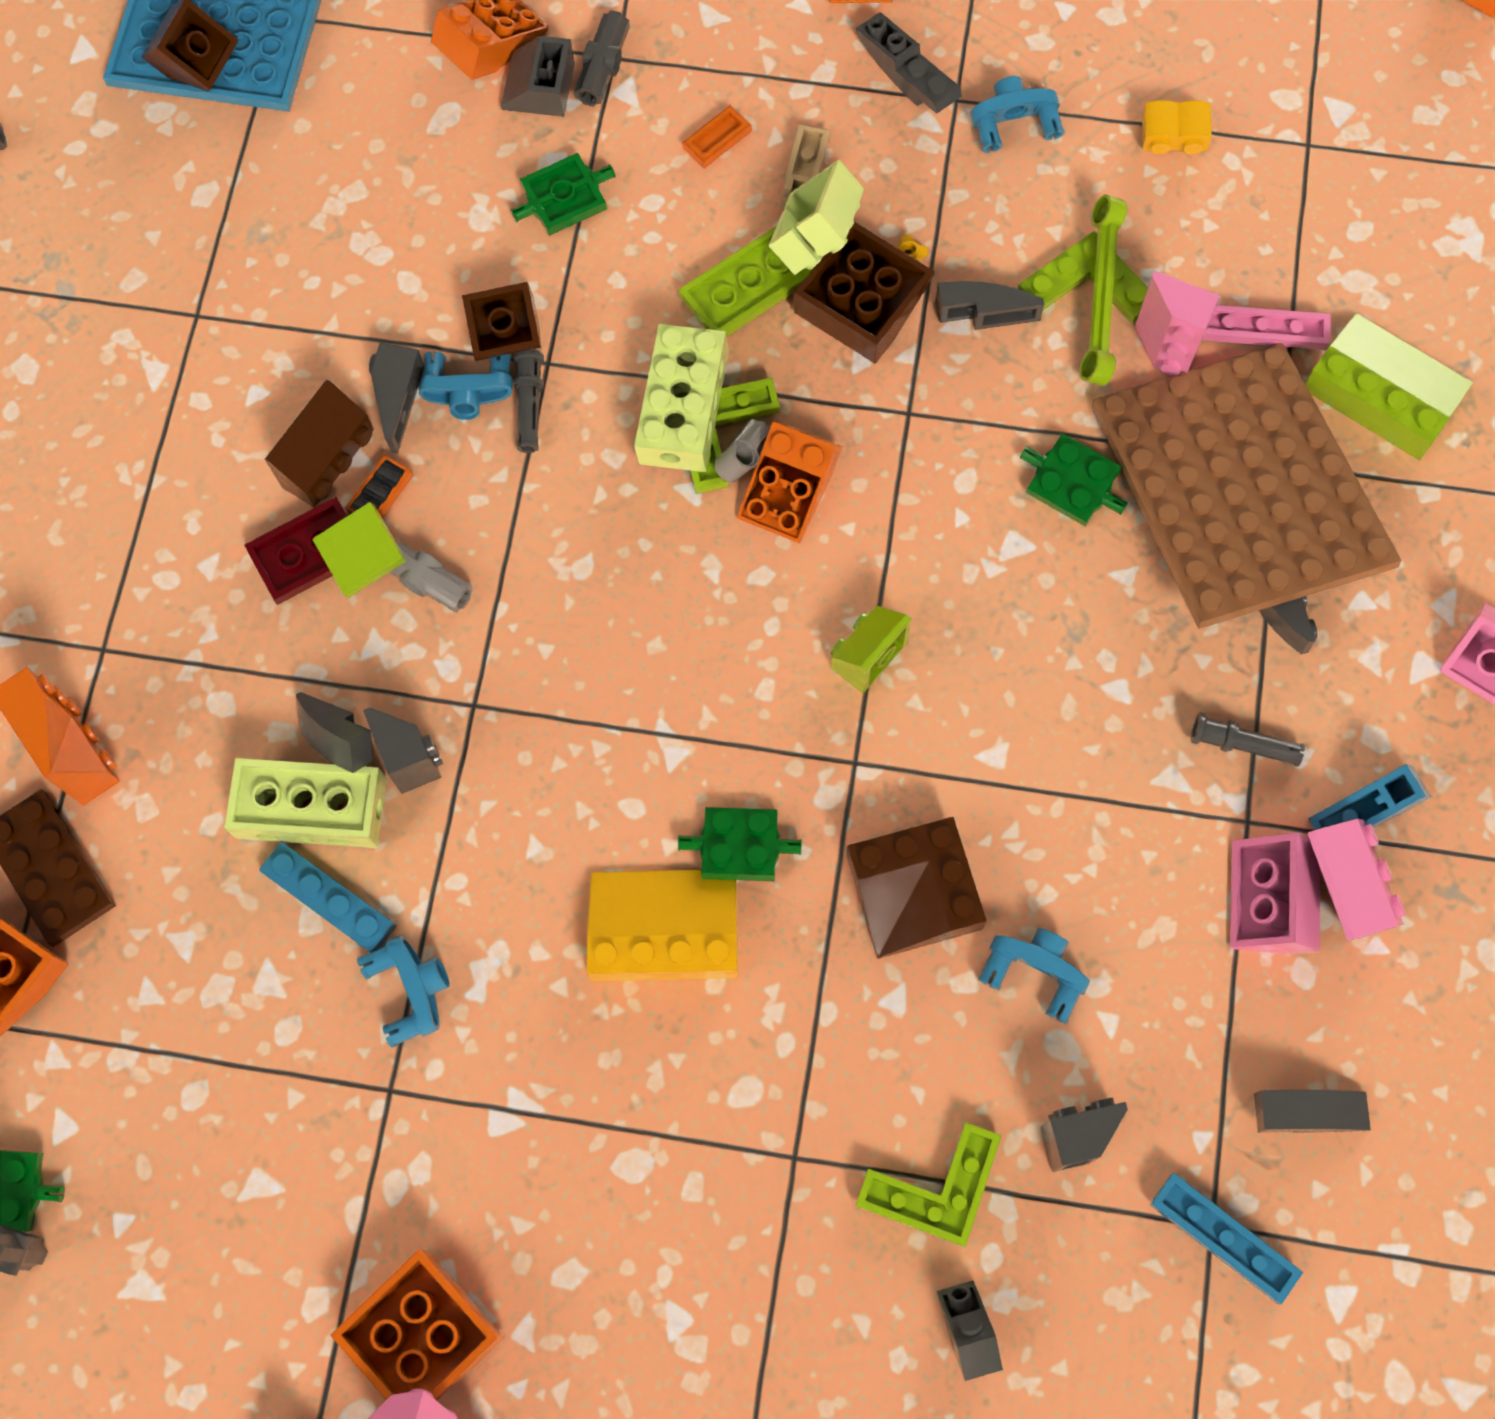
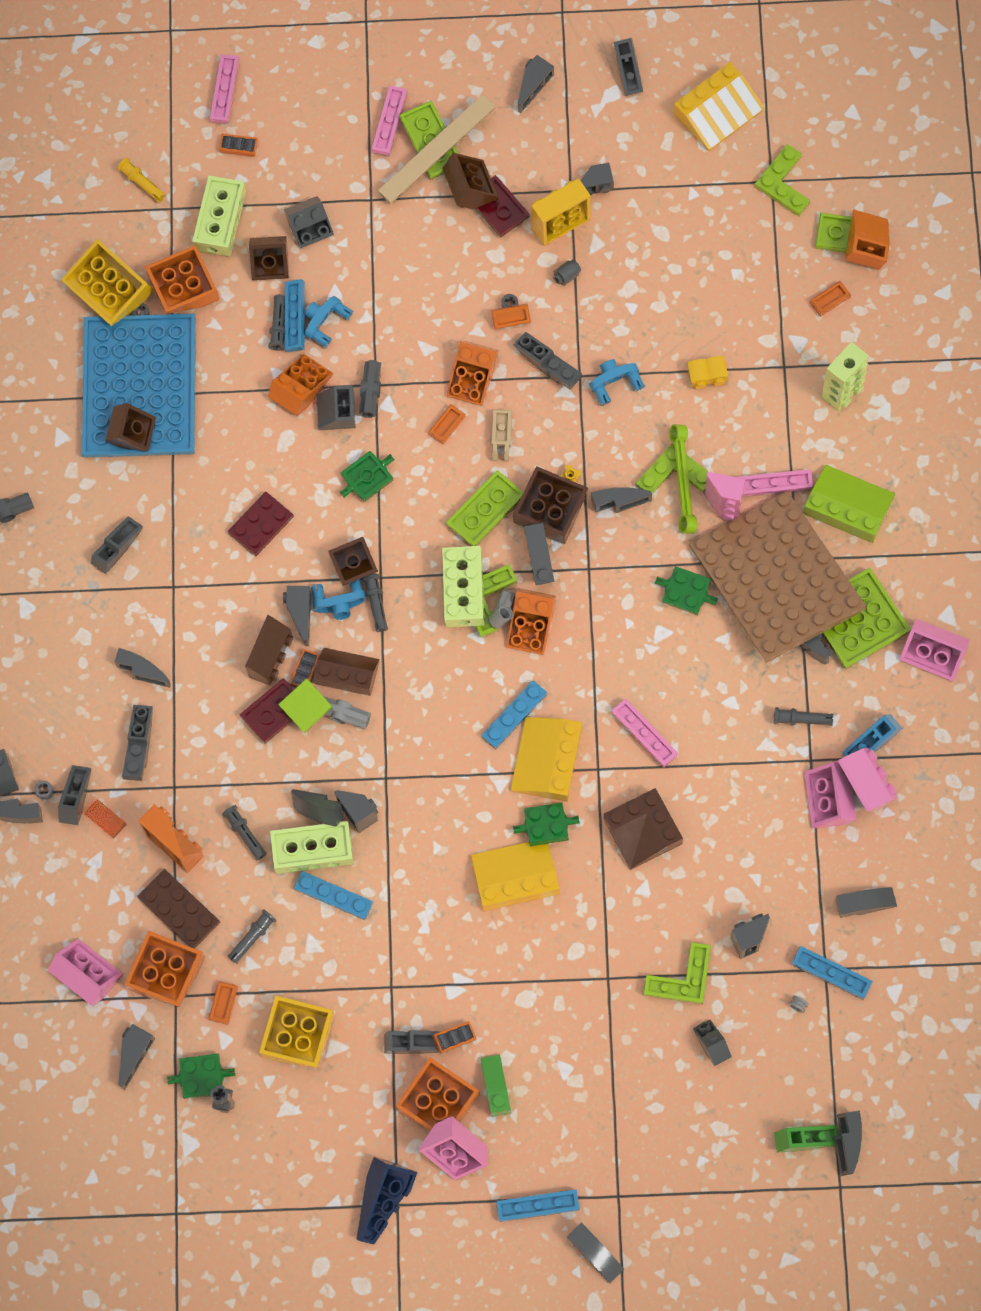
camera: 10 degrees left, 0 degrees up
dark azure connector [357,936,450,1048] -> none
yellowish green piece [768,160,864,275] -> none
lime slope [830,606,912,694] -> none
dark azure connector [977,927,1090,1024] -> none
none -> dark grey slope [91,516,143,574]
none -> dark grey slope [115,648,171,688]
none -> dark grey slope [122,705,153,781]
none -> orange tile [209,981,238,1025]
none -> dark grey pin [222,805,266,861]
none -> dark red plate [228,491,294,557]
none -> dark grey pin [228,909,277,964]
none -> yellow slope [259,995,335,1068]
none -> reddish brown slope [313,648,380,696]
none -> dark grey slope [384,1030,448,1054]
none -> tile [433,1021,477,1054]
none -> orange slope [446,341,499,406]
none -> dark azure plate [481,680,547,749]
none -> bright green slope [481,1054,511,1117]
none -> yellow slope [510,717,582,802]
none -> dark grey slope [524,522,555,585]
none -> bright pink plate [611,698,678,768]
none -> light grey bush [788,995,809,1013]
none -> orange tile [810,281,851,317]
none -> yellowish green brick [822,342,869,411]
none -> lime plate [822,568,911,670]

